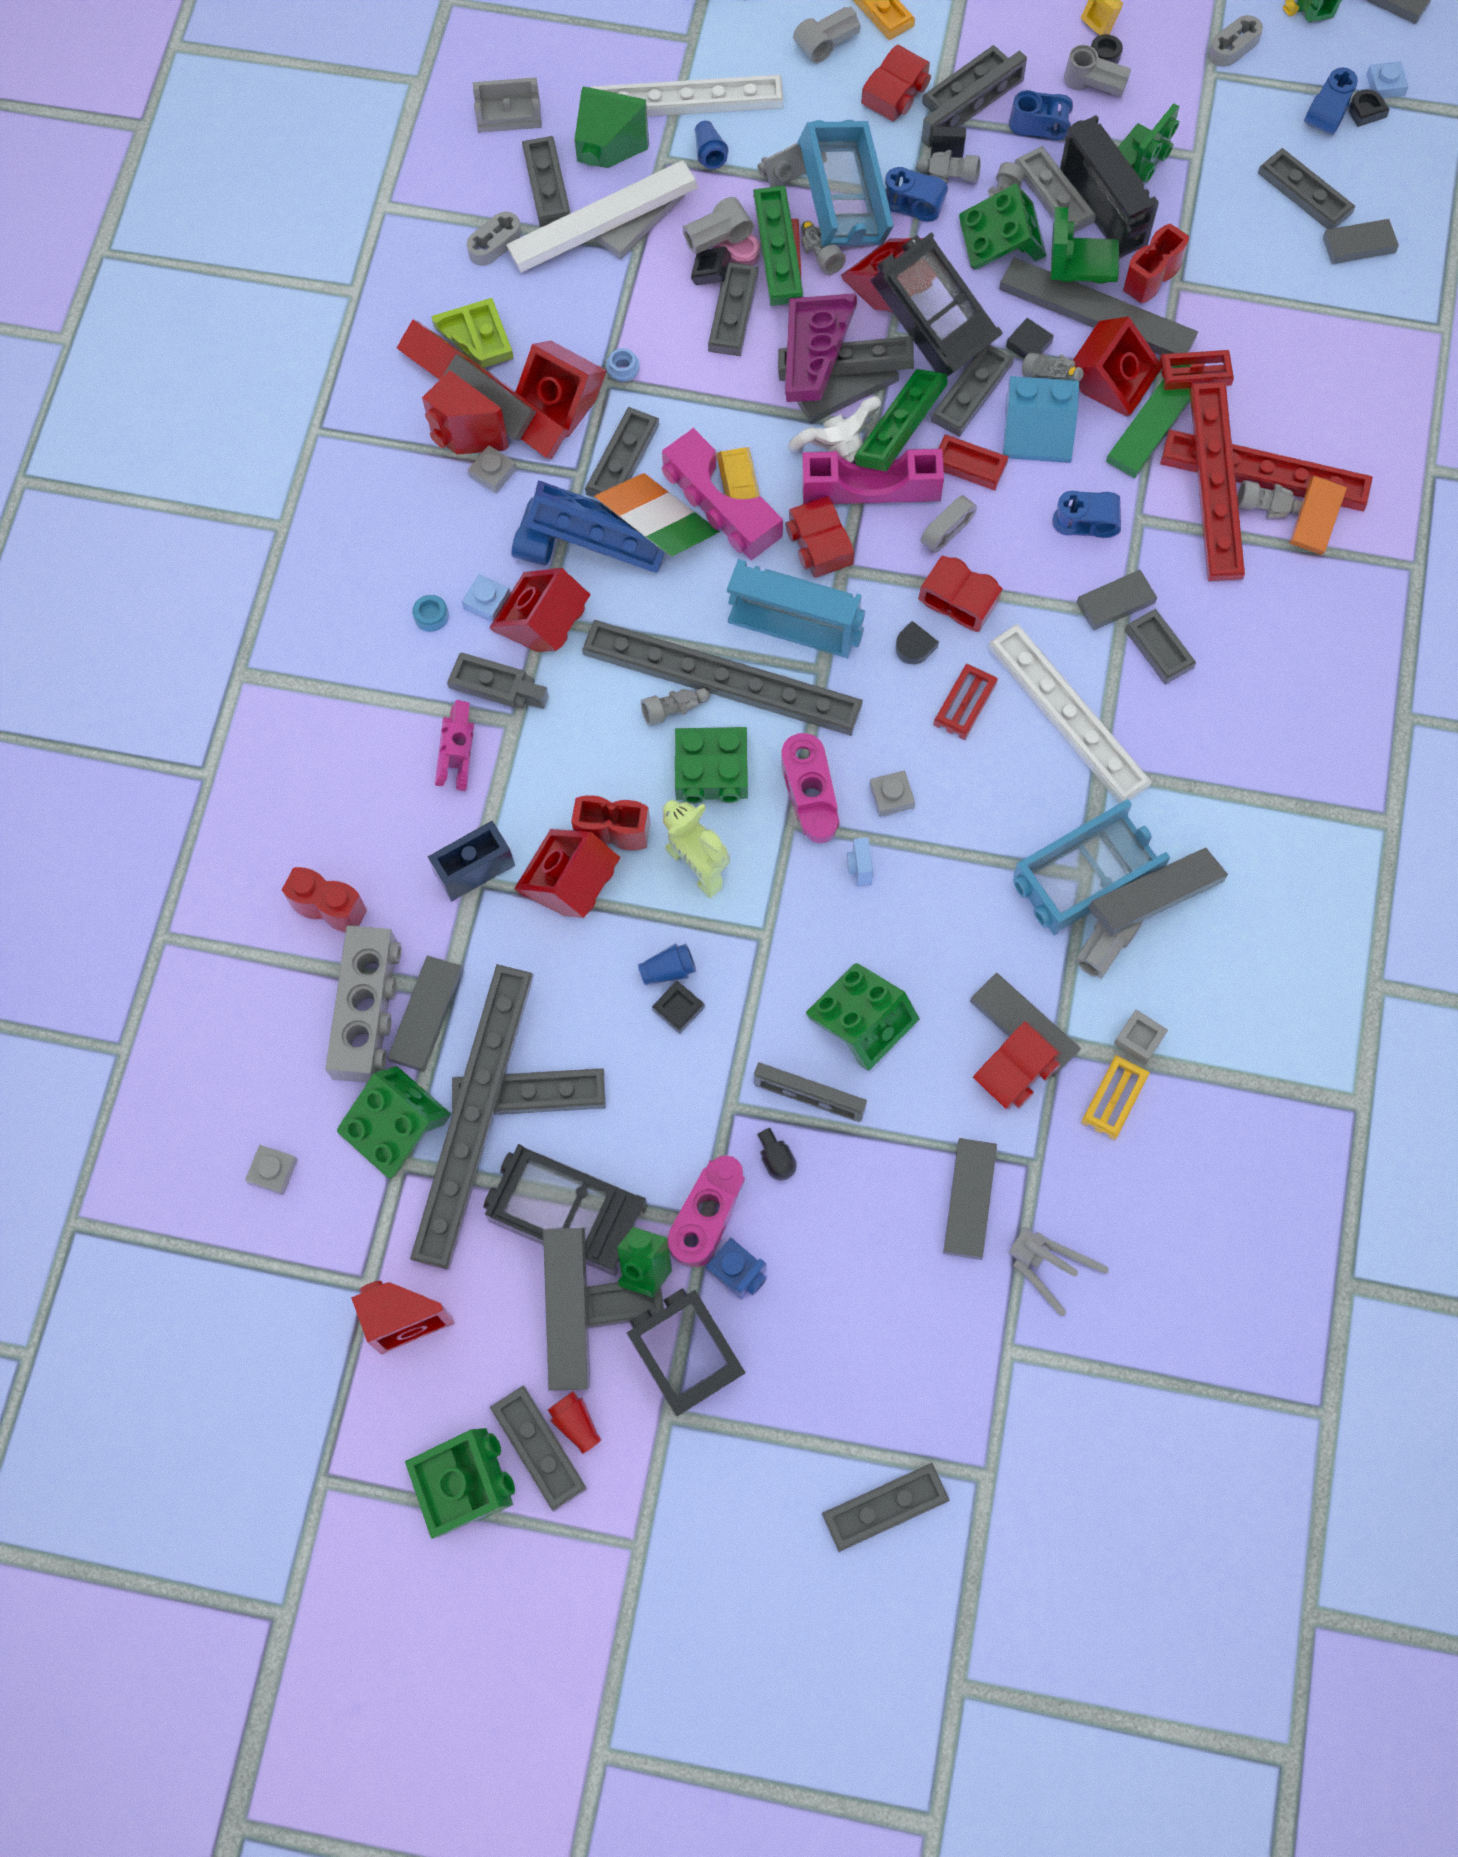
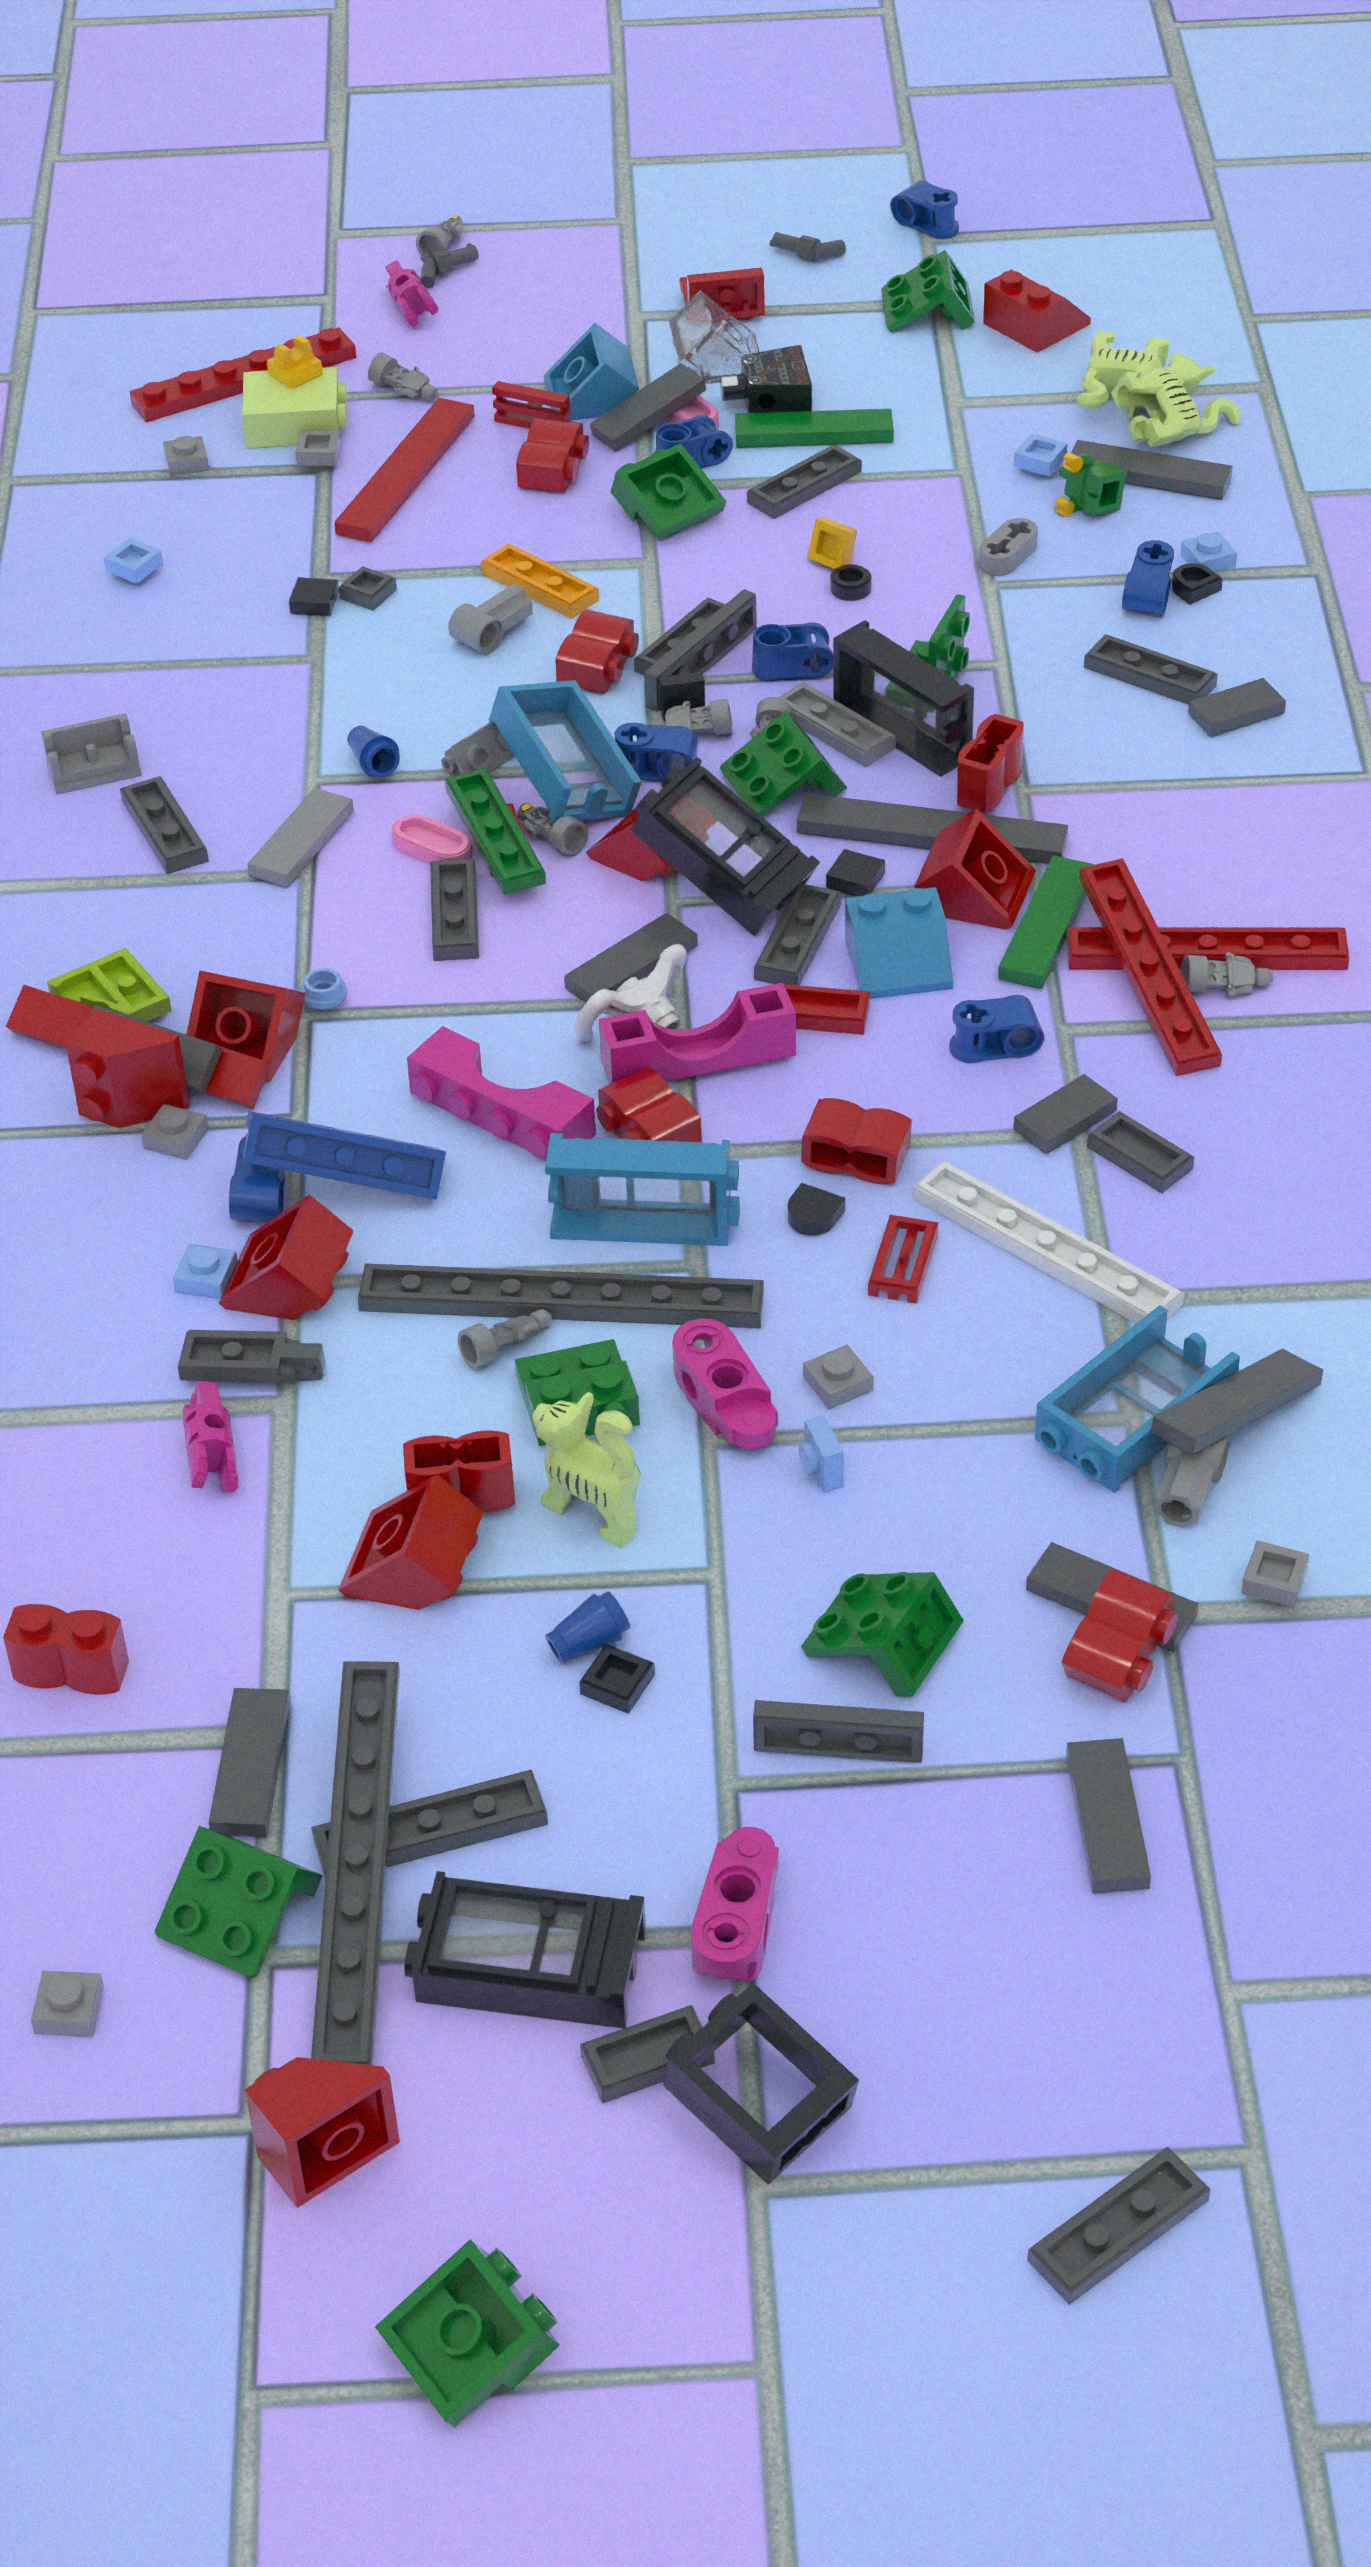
camera: 15 degrees left, 25 degrees down
light grey brick [325,926,402,1083] -> none
dark azure tile [412,595,449,632] -> none
dark blue brick [427,820,515,902] -> none
light grey beam [466,211,522,266] -> none
dark grey tile [490,1385,588,1512] -> none
white tile [506,160,698,273] -> none
dark grey tile [543,1227,590,1390] -> none
red cone [547,1391,602,1454] -> none
green slope [574,86,649,168] -> none
dark grey tile [585,407,660,498] -> none
white tile [590,75,783,117] -> none
sticker [594,473,720,557] -> none
green brick [617,1227,672,1298] -> none
light grey piece [682,197,754,254] -> none
black tile [691,246,731,285] -> none
blue bracket [705,1237,768,1300] -> none
yellow tile [716,447,760,499] -> none
black cylinder [757,1128,797,1181] -> none
dark grey tile [778,336,914,381] -> none
magenta wing [785,293,857,402] -> none
green tile [854,369,948,472] -> none
light grey beam [920,495,977,553] -> none
light grey plant [1009,1228,1109,1316] -> none
light grey piece [1022,352,1084,381] -> none
green bracket [1050,207,1119,284] -> none
light grey piece [1064,44,1131,97] -> none
yellow tile [1081,1055,1150,1140] -> none
red tile [1159,350,1234,390] -> none
orange tile [1289,476,1347,555] -> none

